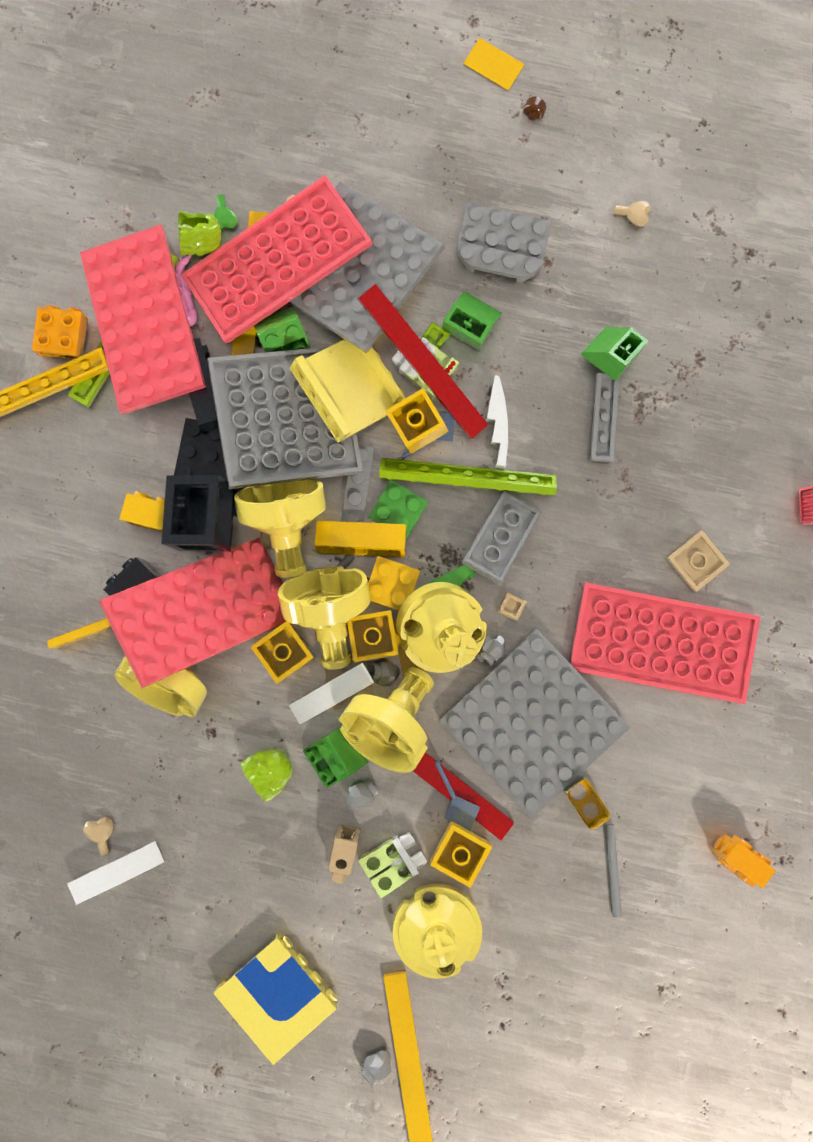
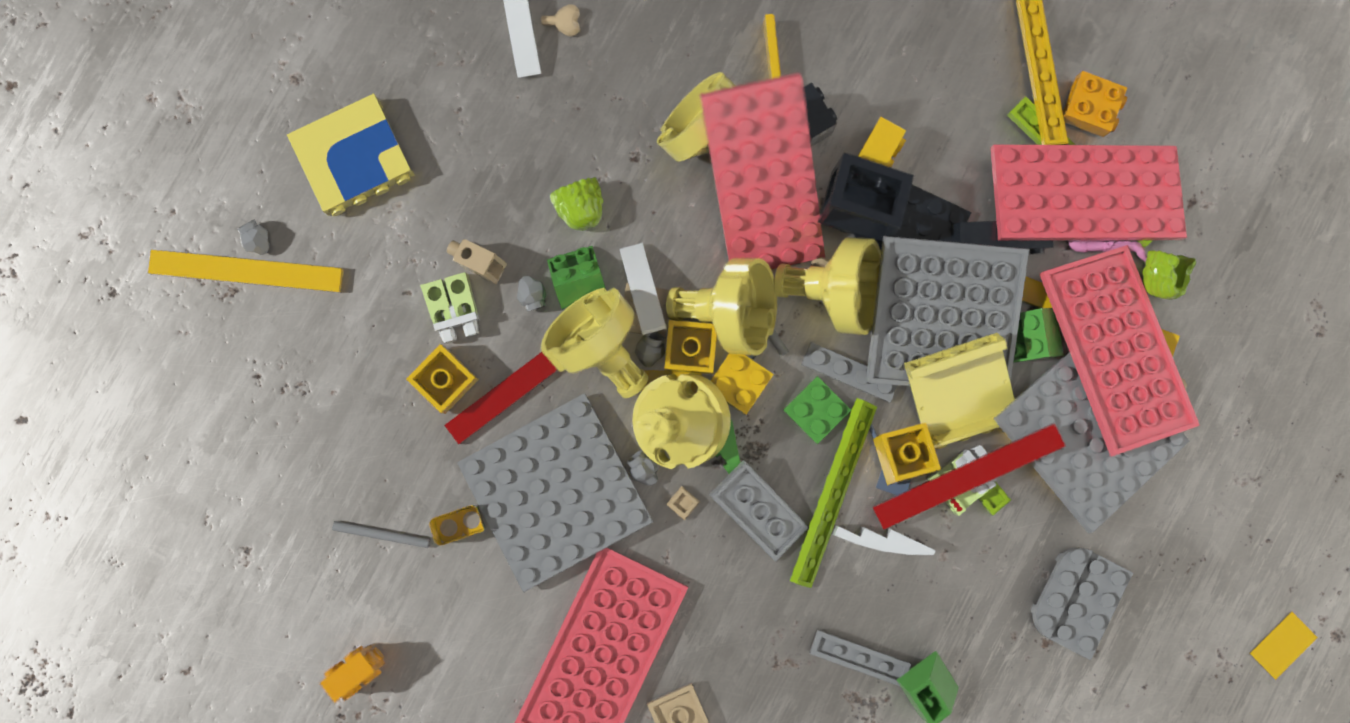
camera: 105 degrees right, 0 degrees up
bright green rock [212,194,238,229] -> none
yellow brick [251,621,315,684] -> none
yellow brick [315,521,406,557] -> none
light yellow piece [393,883,482,979] -> none
sand blue piece [435,761,480,830] -> none
bright green slope [442,291,502,351] -> none
reddish brown piece [523,96,546,121] -> none

